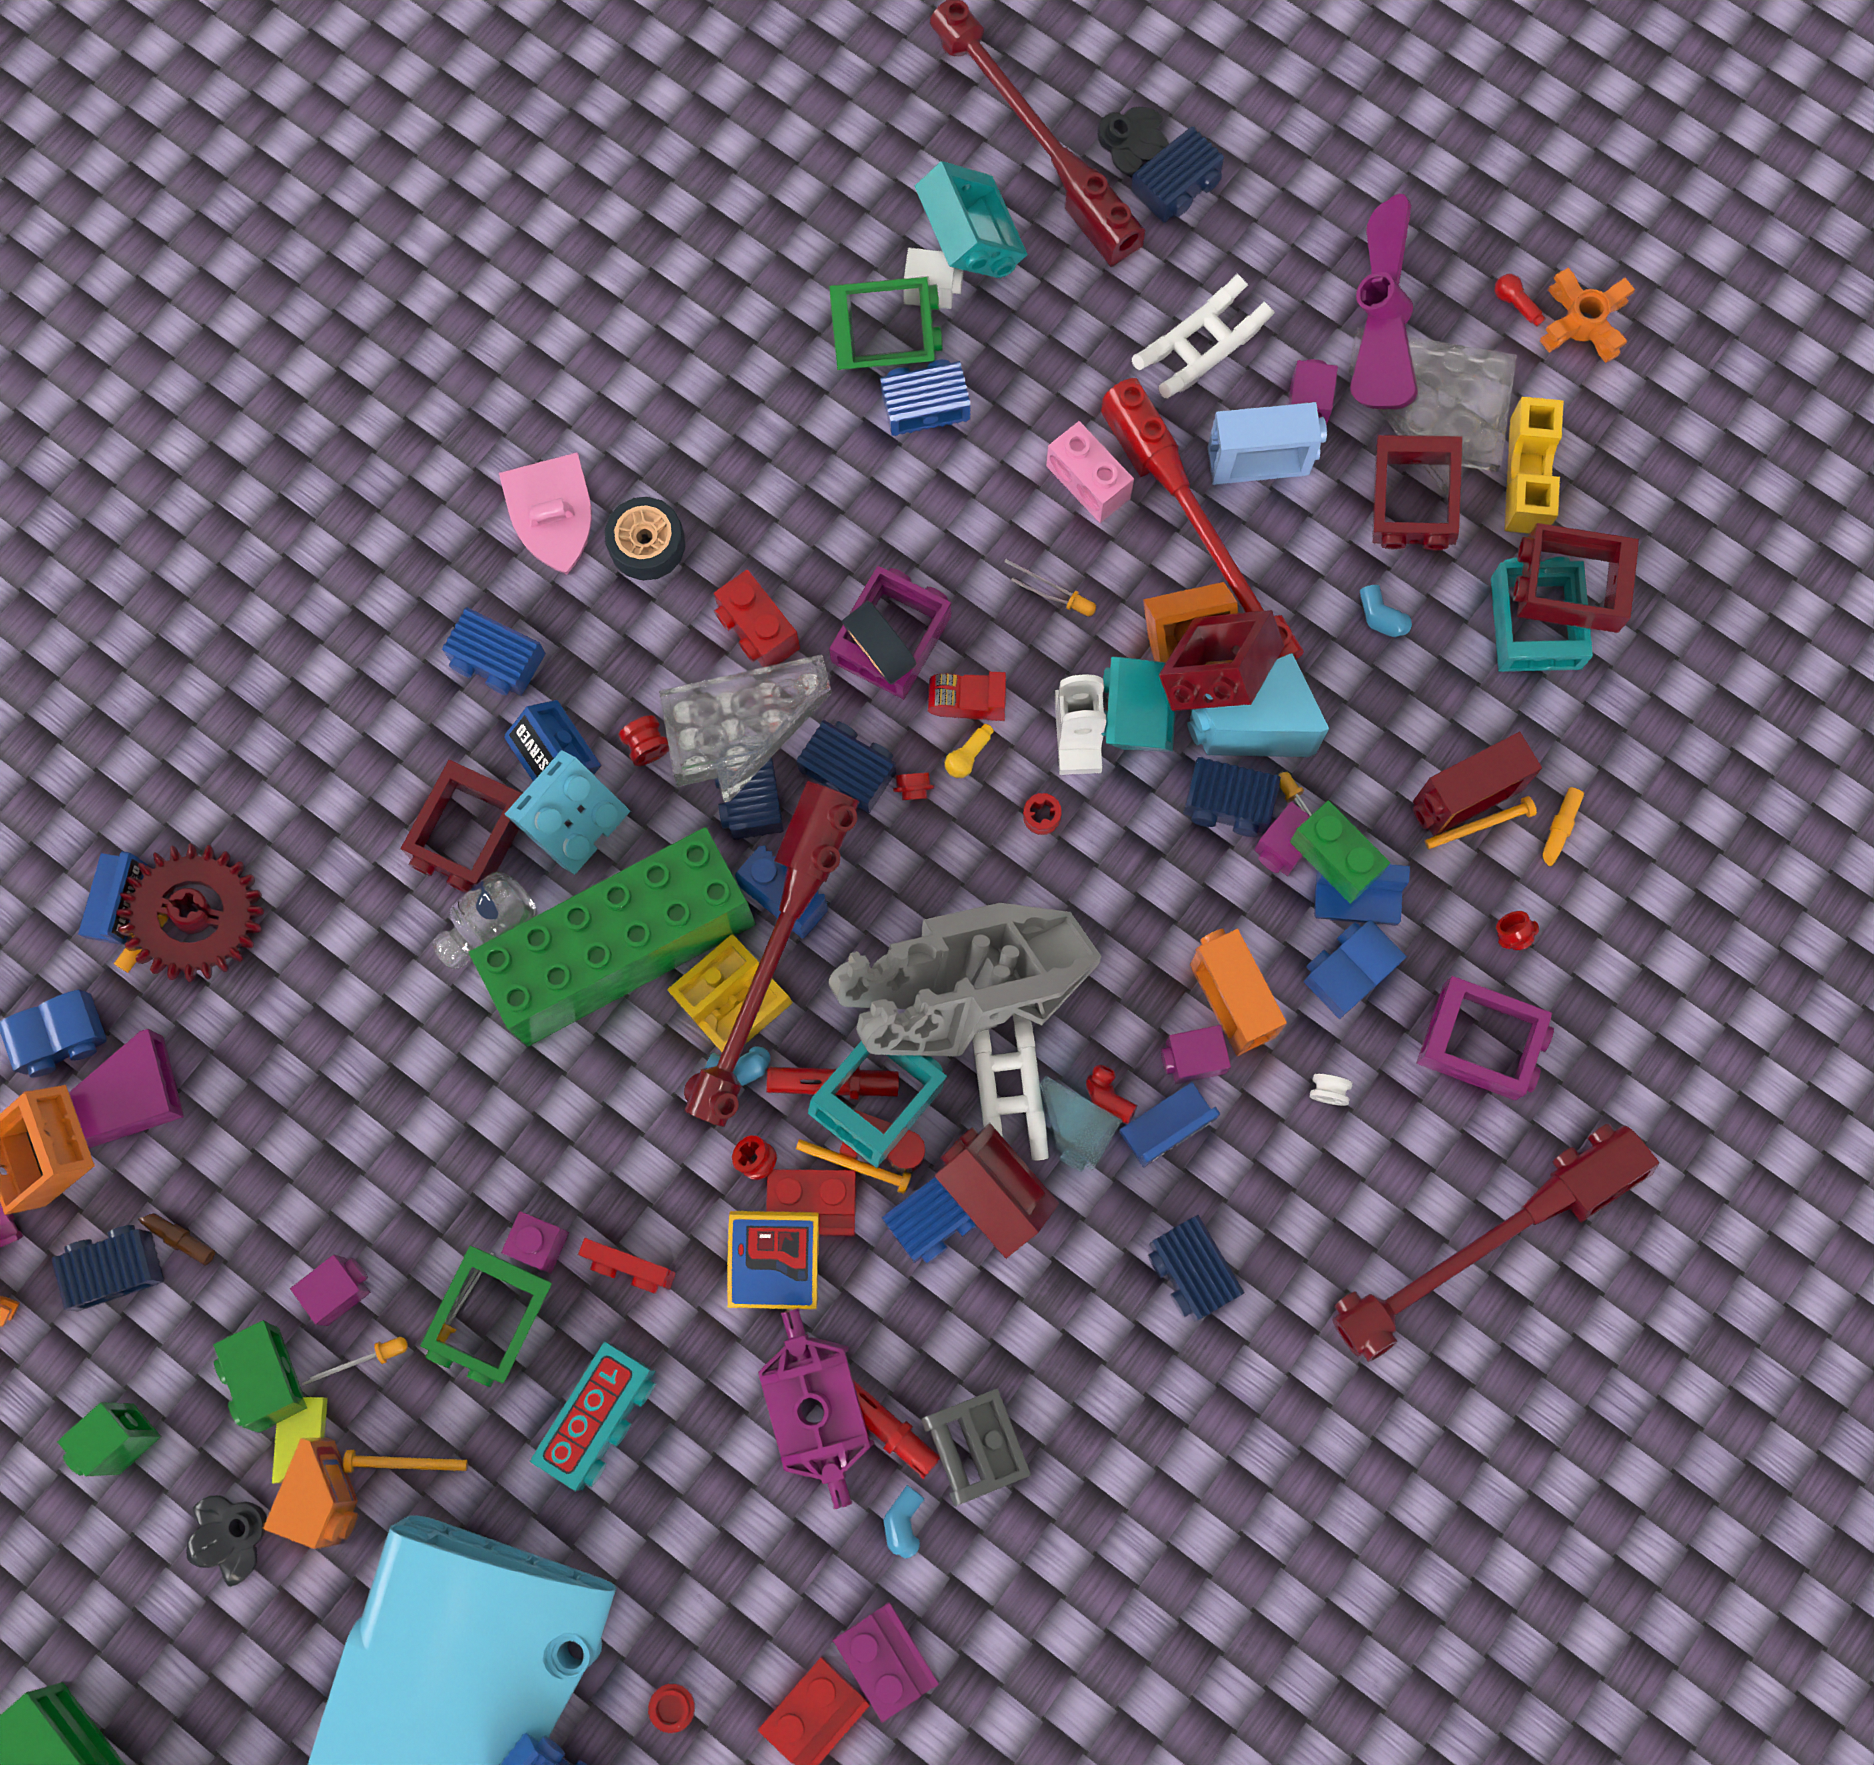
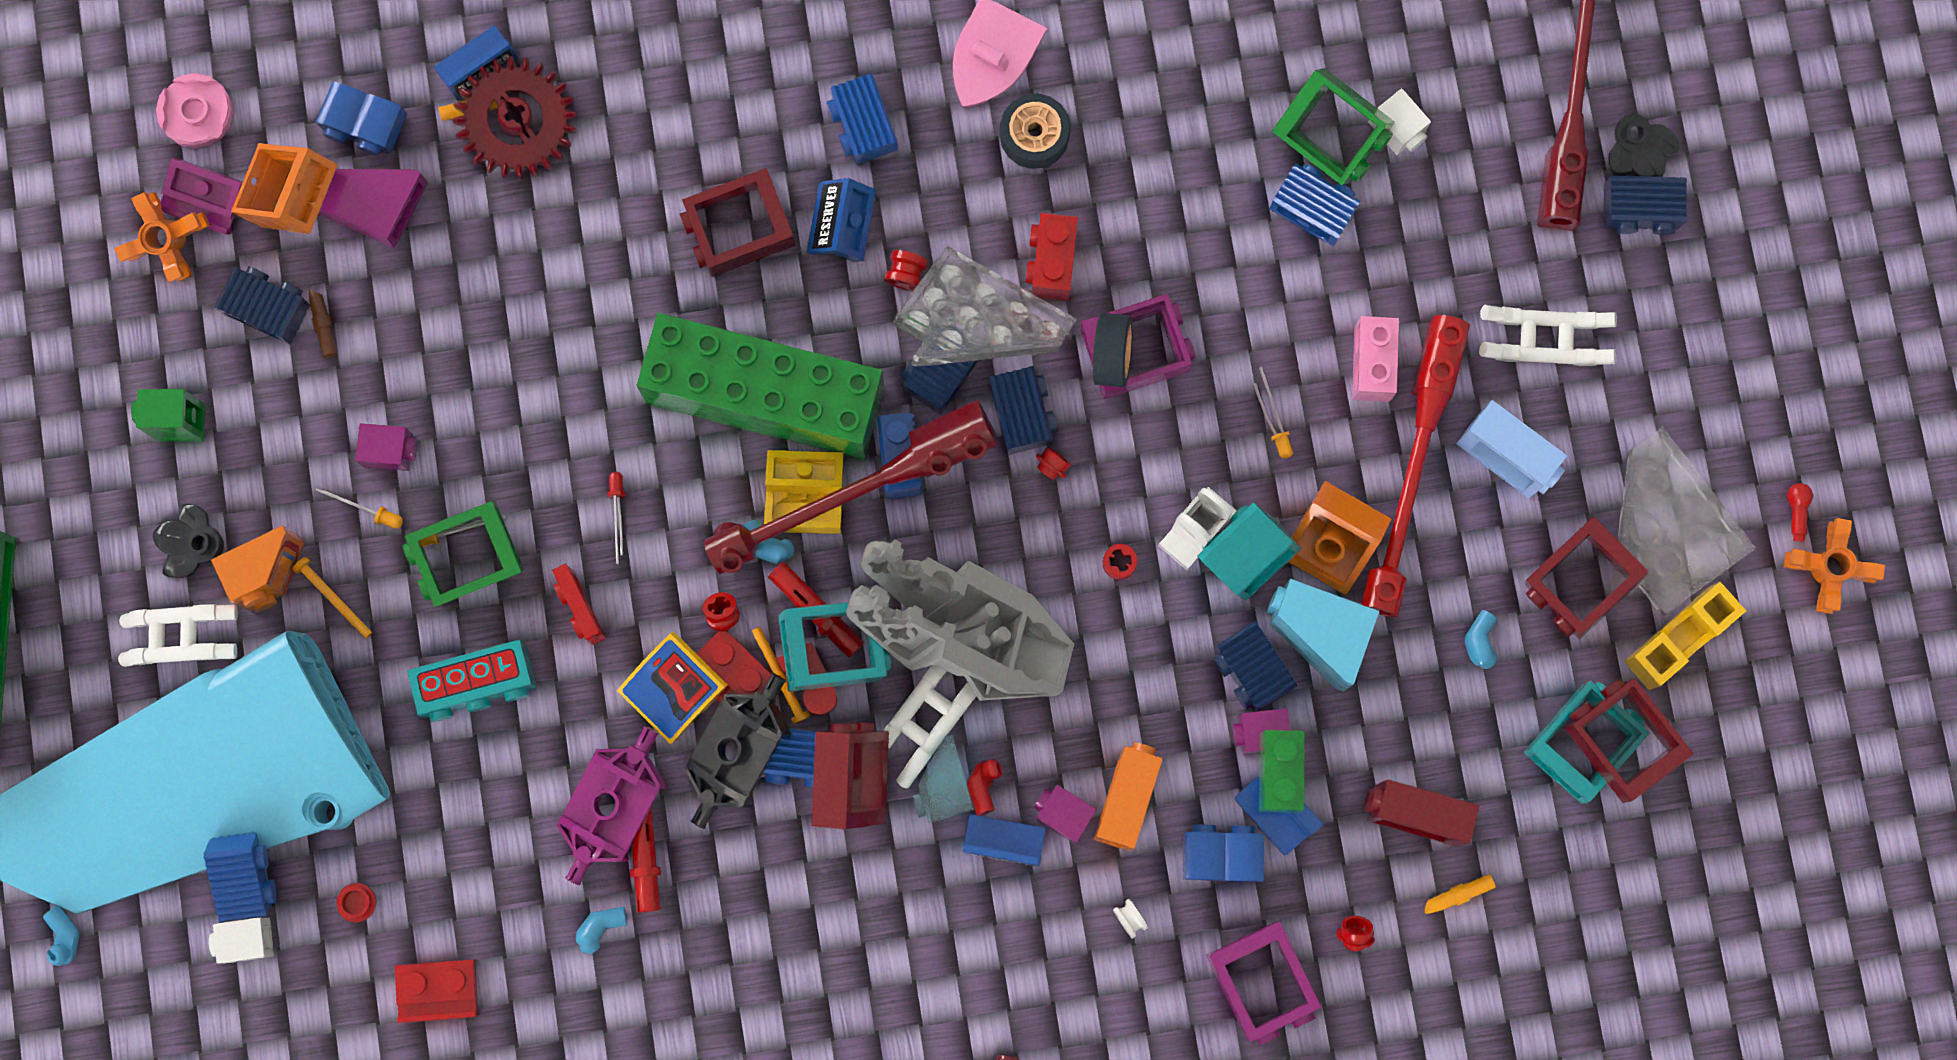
camera: 40 degrees right, 5 degrees up
green brick [213,1320,307,1433] -> none
neon yellow tile [272,1397,328,1483] -> none
clear piece [432,872,538,969] -> none
magenta brick [501,1211,569,1273] -> none
medium azure piece [505,750,630,875] -> none
magenta plate [833,1601,939,1723] -> none
teal window [914,161,1028,278] -> none
dark grey plate [921,1388,1031,1507] -> none
red leg [928,672,1006,721] -> none
yellow piece [944,723,994,779] -> none
dark blue brick [1147,1214,1245,1322] -> none
dark red window [1159,610,1284,711] -> none
light orange piece [1278,772,1312,816] -> none
magenta brick [1288,359,1338,426] -> none
magenta piece [1350,193,1418,409] -> none
light orange piece [1425,796,1537,849] -> none
none -> white piece [118,604,238,667]
none -> piece [607,472,626,564]
none -> black plate [685,673,792,829]

